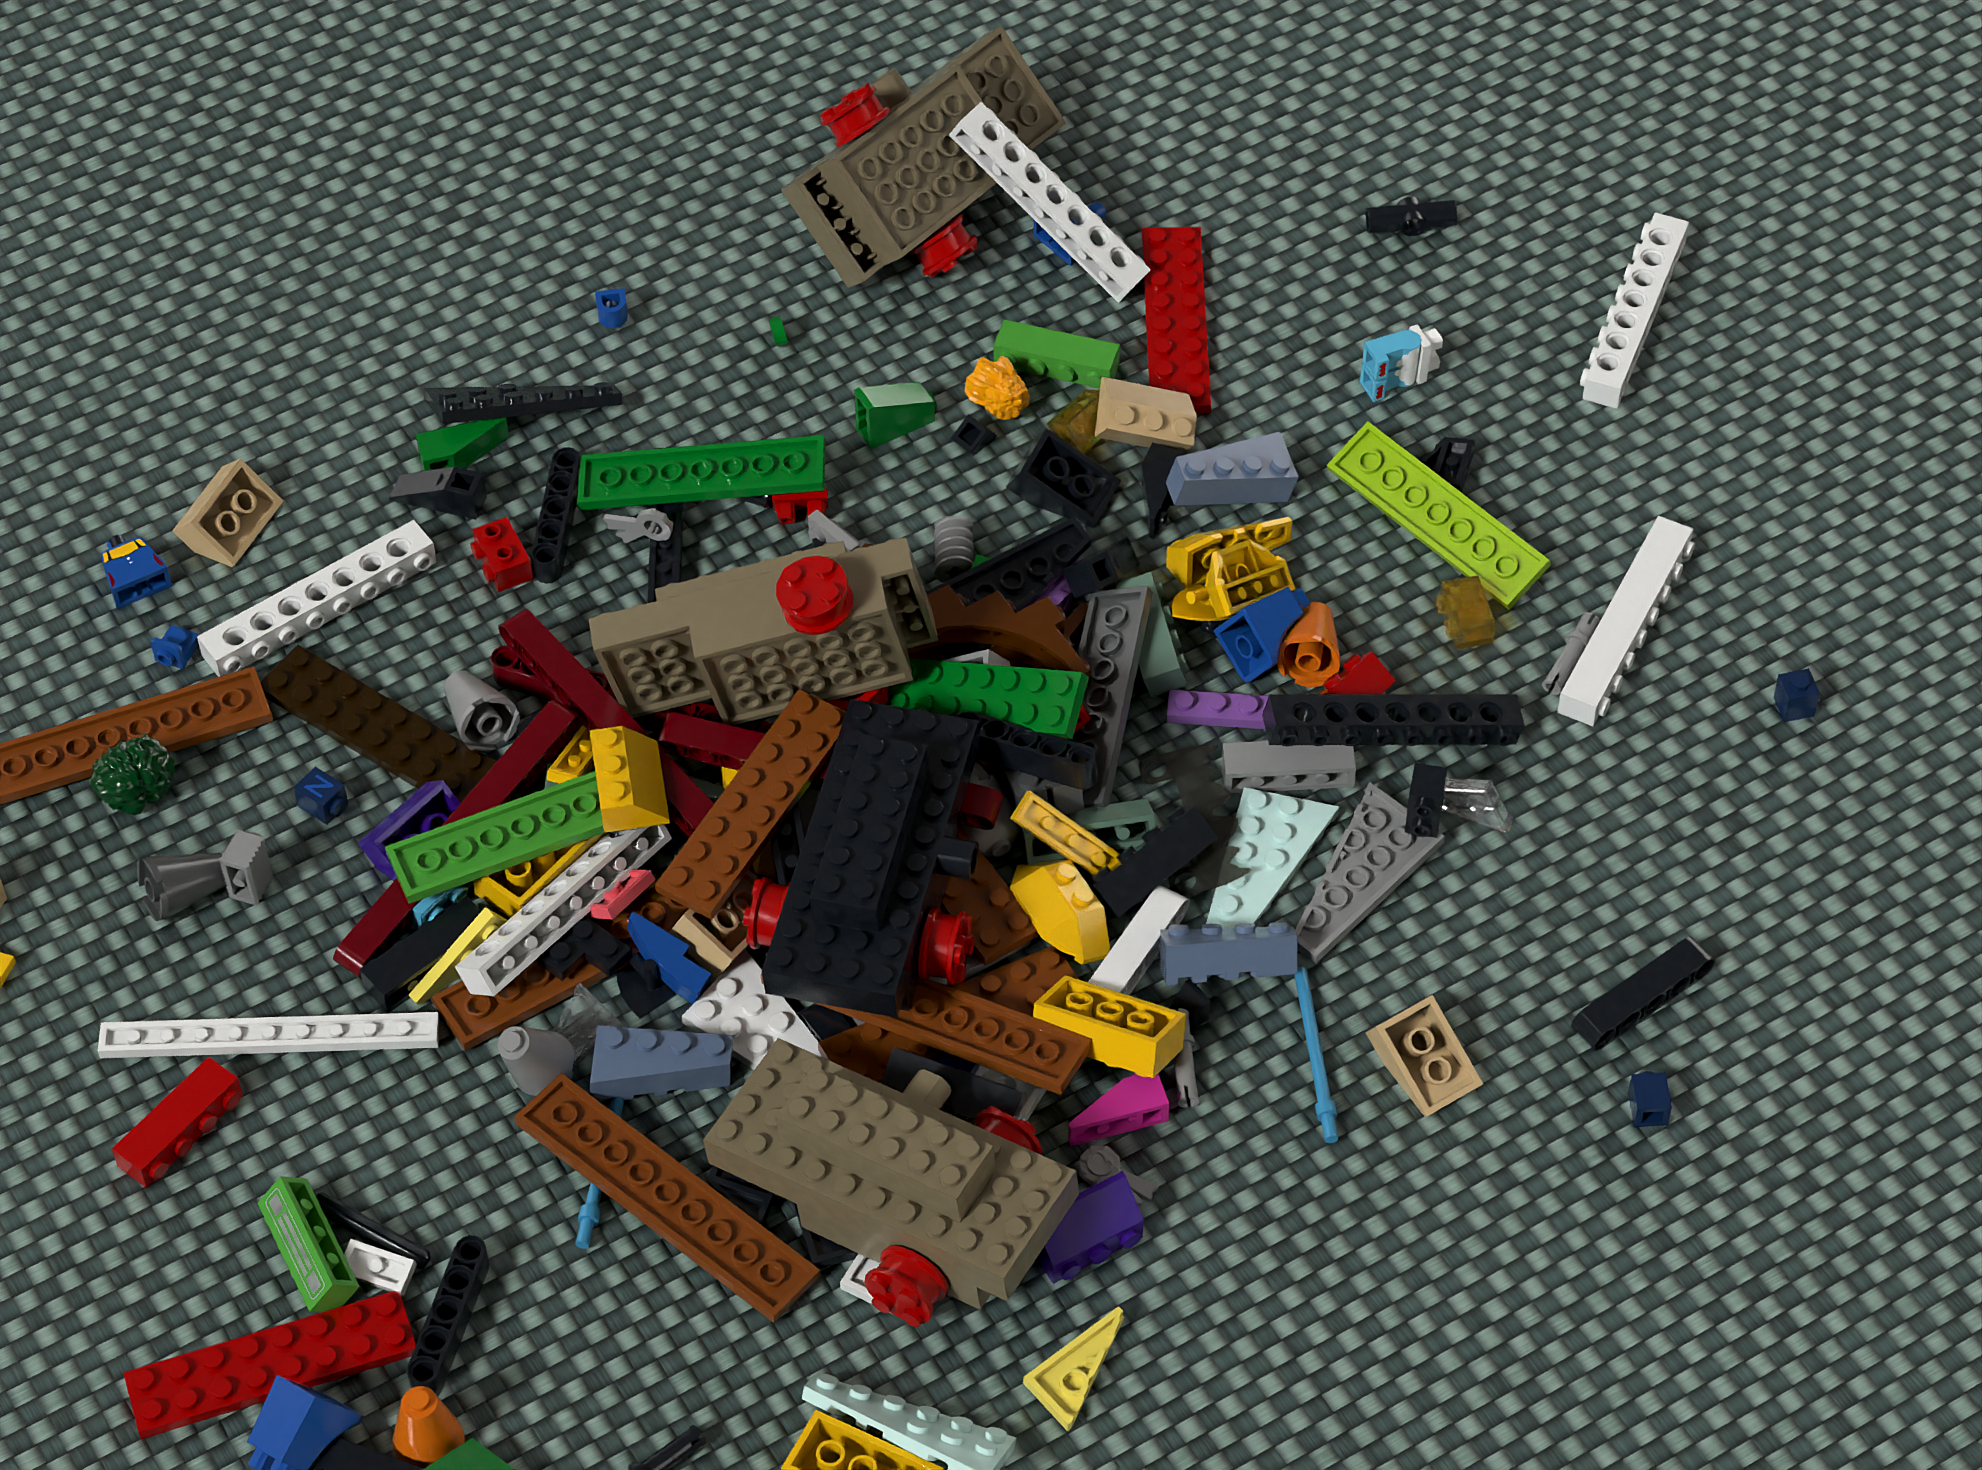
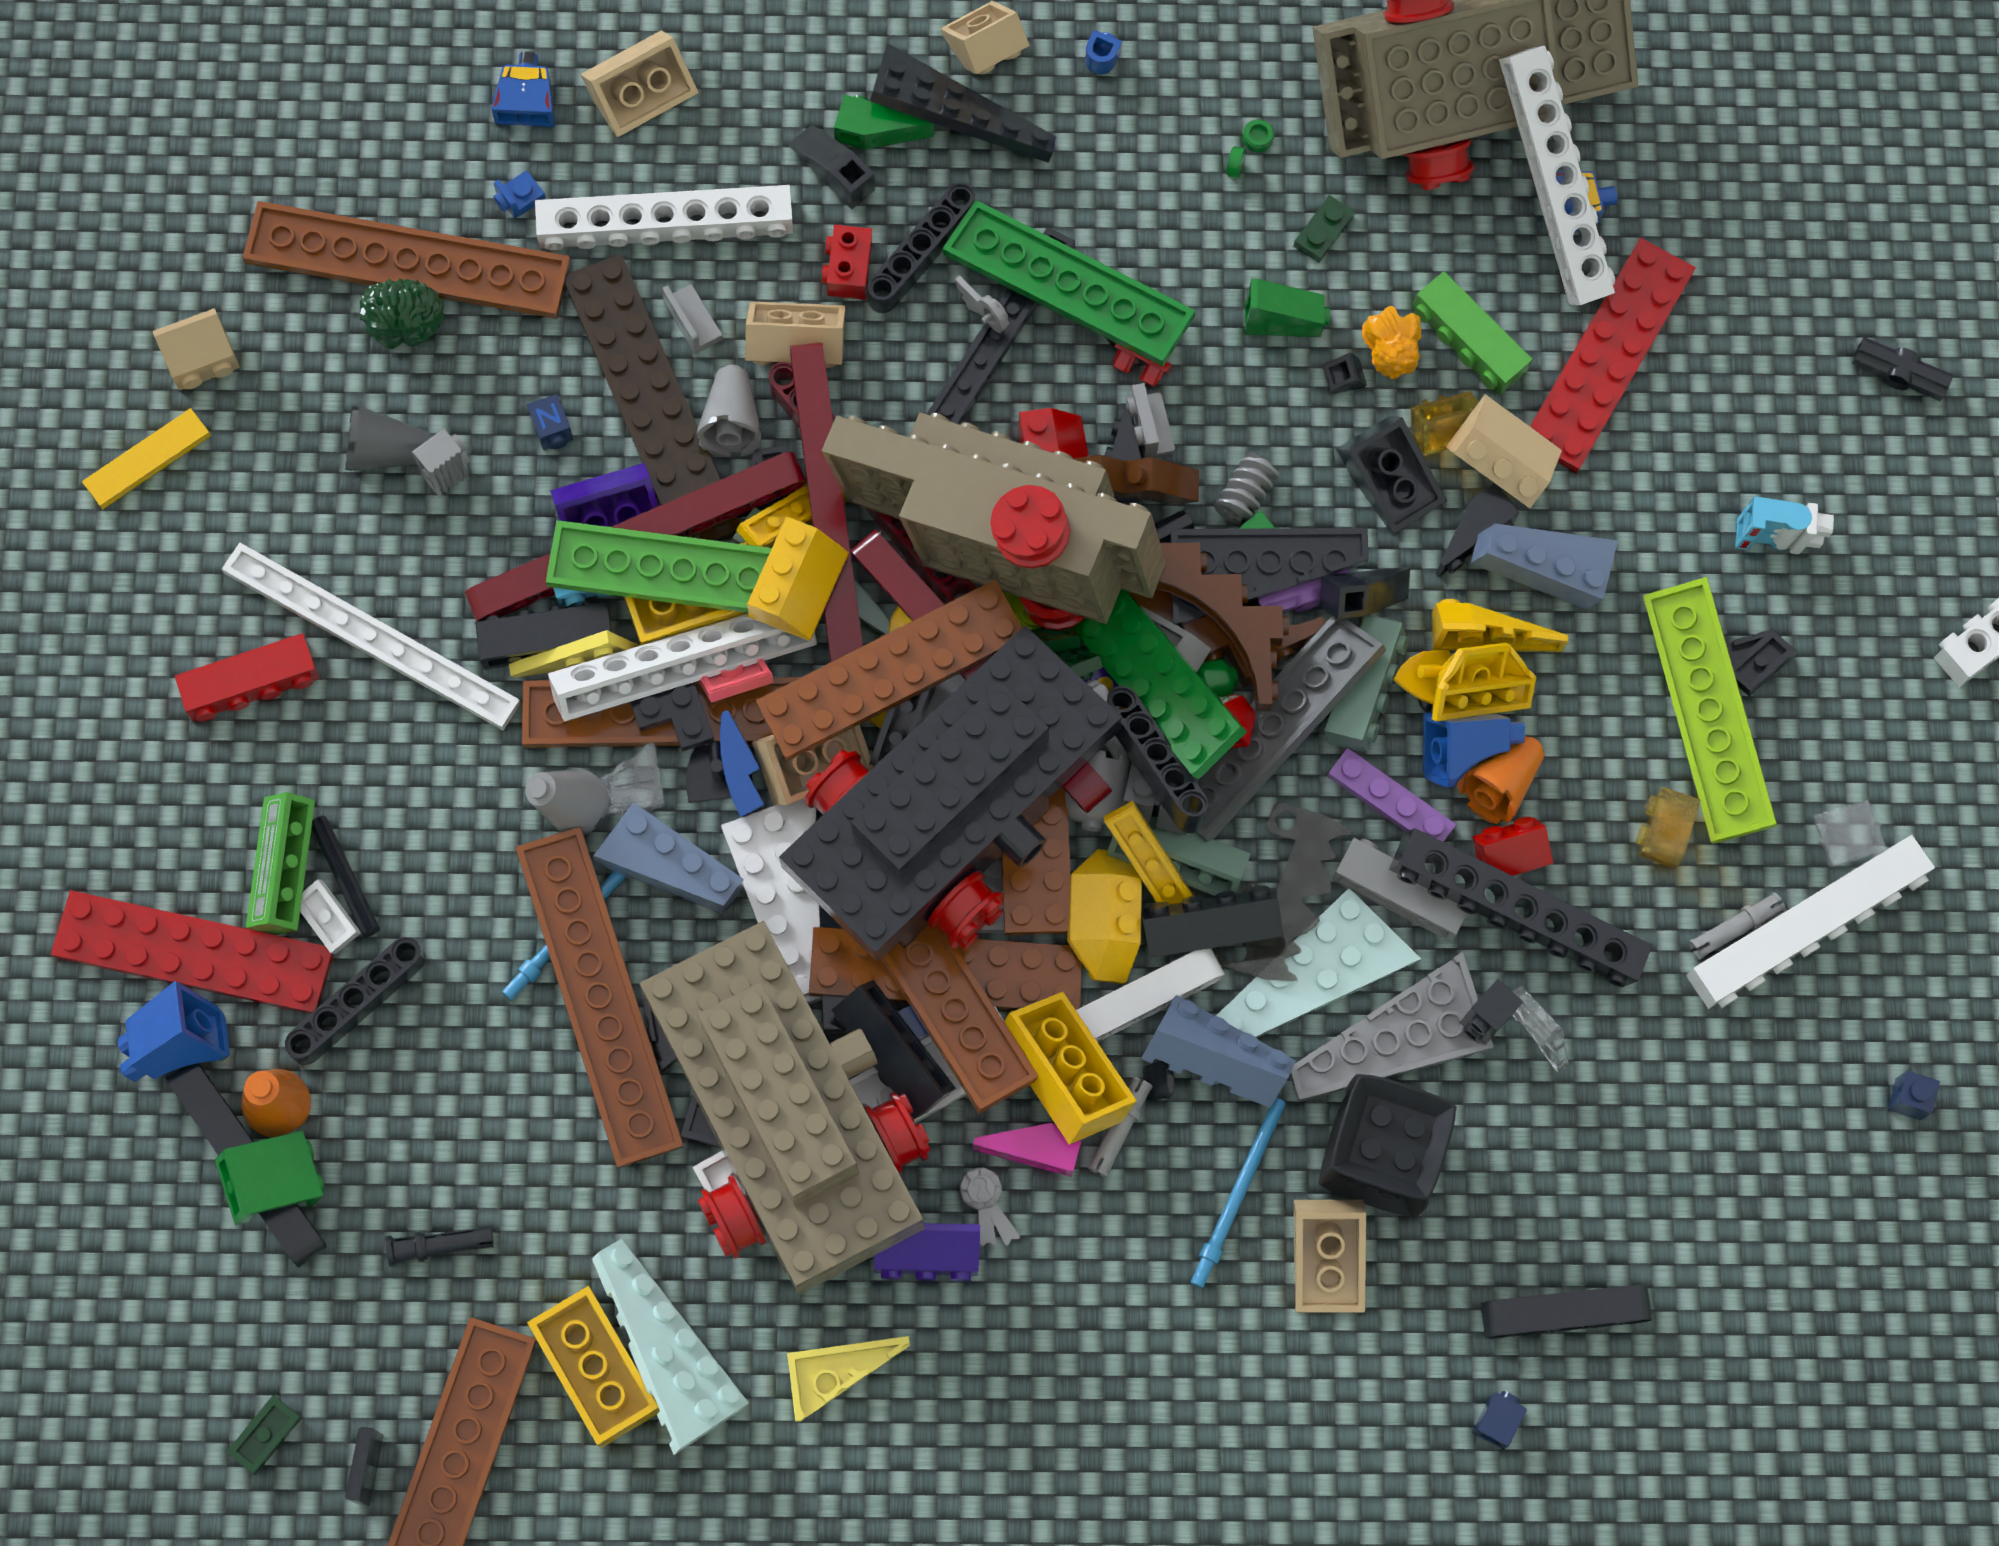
camera: 25 degrees right, 20 degrees up
none -> light grey panel [662,284,723,354]
none -> tan slope [745,302,845,368]
none -> tan slope [940,1,1030,74]
none -> green tile [1242,119,1274,153]
none -> dark green plate [1293,195,1355,263]
none -> black piece [1318,1074,1457,1217]
none -> clear piece [1812,800,1887,867]

